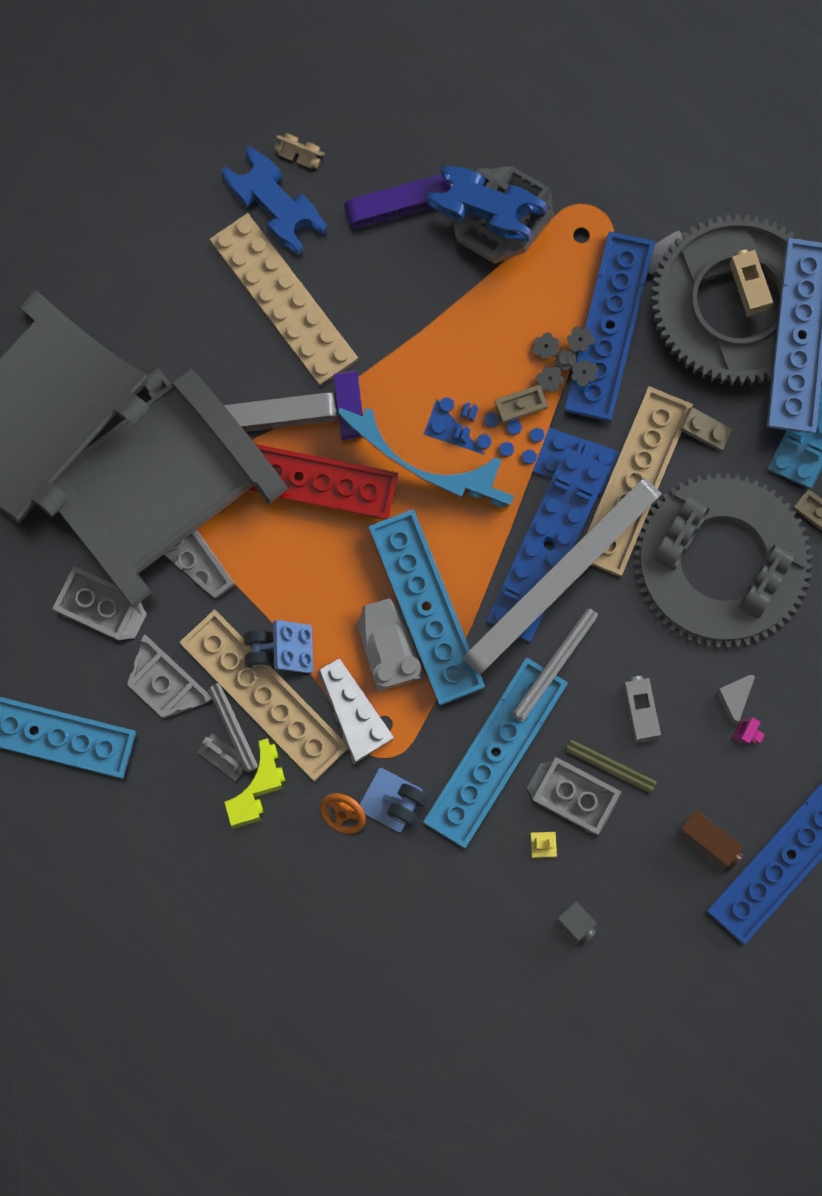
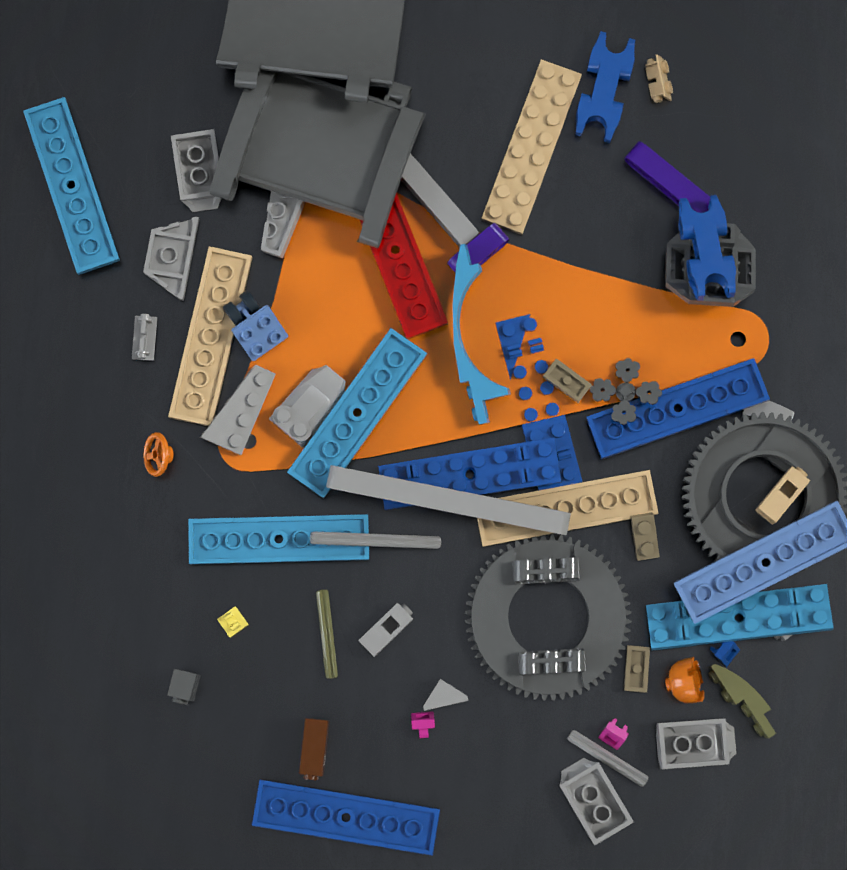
camera: 55 degrees right, 5 degrees up
light grey axle [209,684,258,772] -> none
neon yellow arch [224,738,285,829] -> none
medium blue plate [360,768,428,833] -> none
light grey slope [527,757,621,836] -> none

